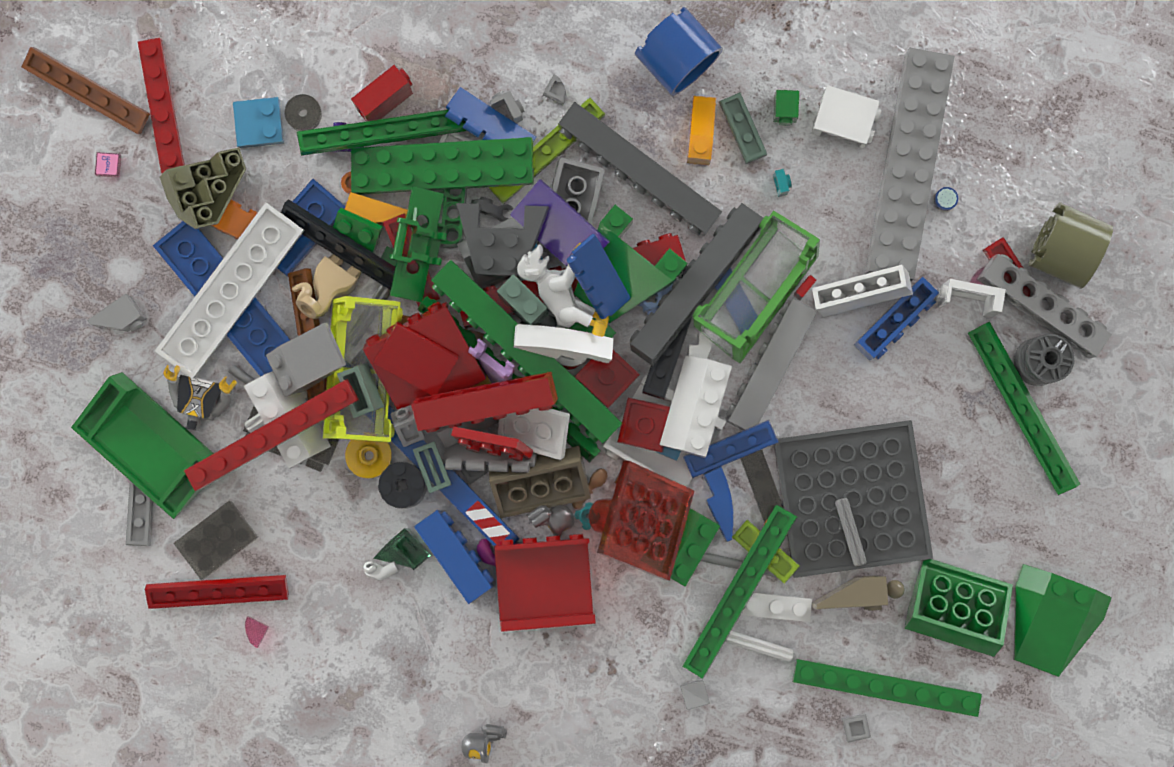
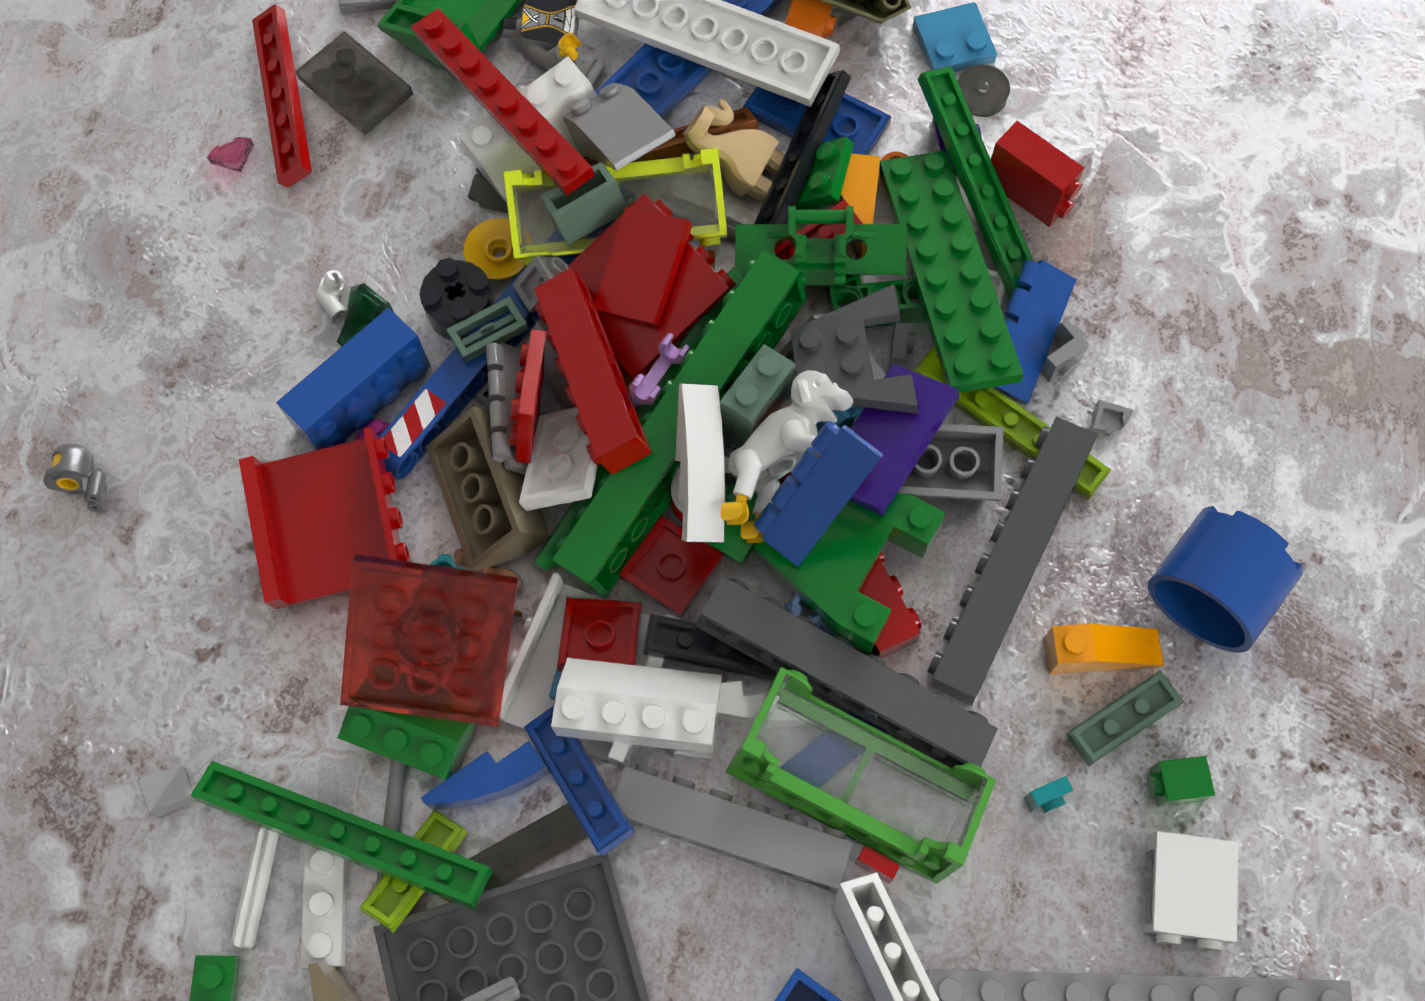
camera: 80 degrees right, 15 degrees down
flat silver piece [526,505,575,537] -> none

